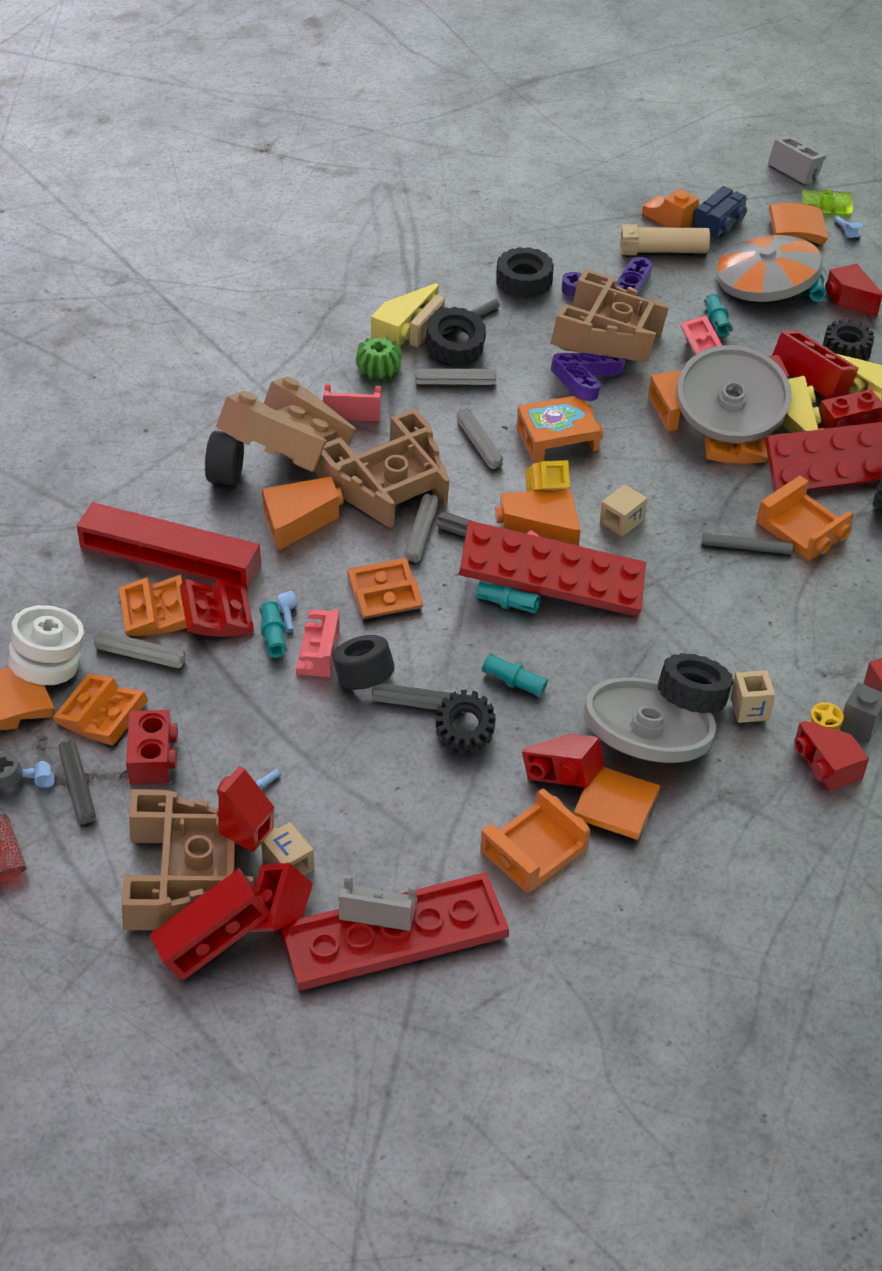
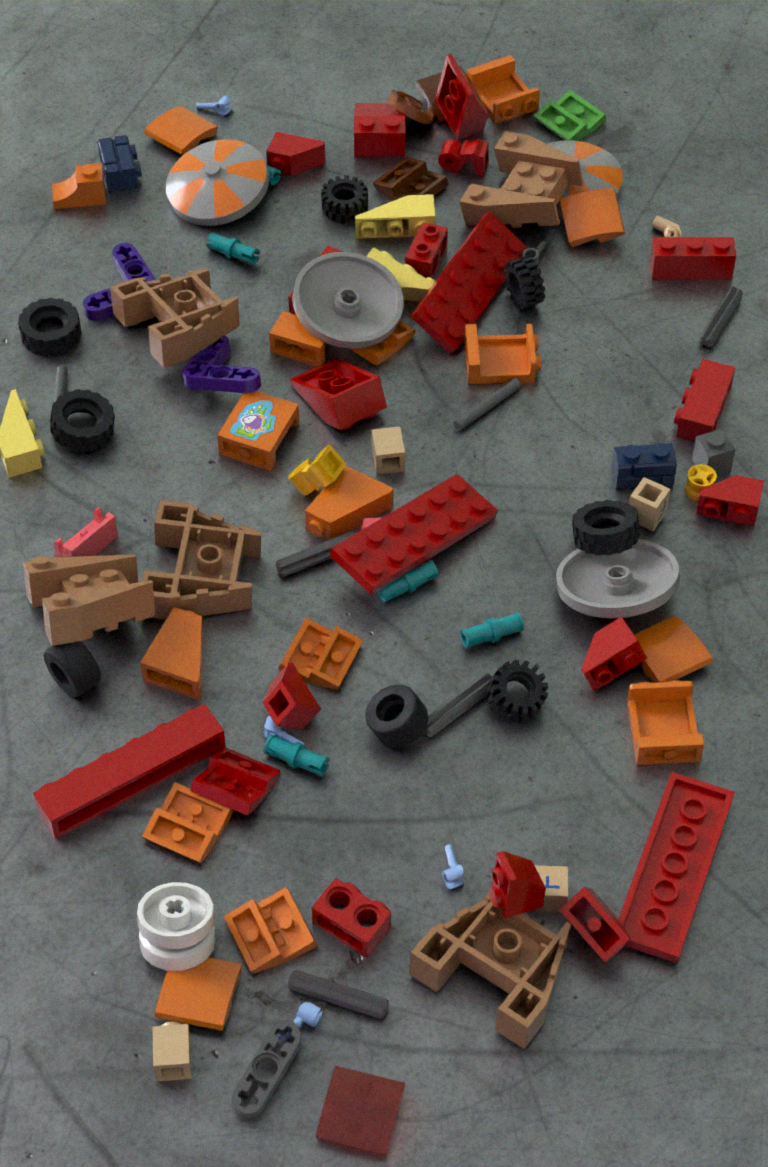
camera: 50 degrees left, 5 degrees up
light grey axle [94,631,186,668] -> none
red brick [149,868,272,981] -> none
coral hinge [296,609,340,678] -> none
light grey hinge [338,876,417,931] -> none
bright green gear [355,335,402,380] -> none
light grey axle [404,494,438,563] -> none
tan tile [410,295,445,347] -> none
light grey axle [415,368,497,386] -> none
light grey axle [457,408,504,470] -> none
tan piece [620,224,710,255] -> none
coral hinge [680,315,722,355] -> none
light grey hinge [768,135,827,184] -> none
red brick [772,330,859,400] -> none
clear neon green plate [801,189,853,214] -> none
none -> red slope [263,662,321,731]
none -> red slope [289,359,387,430]
none -> dark blue brick [612,443,677,489]

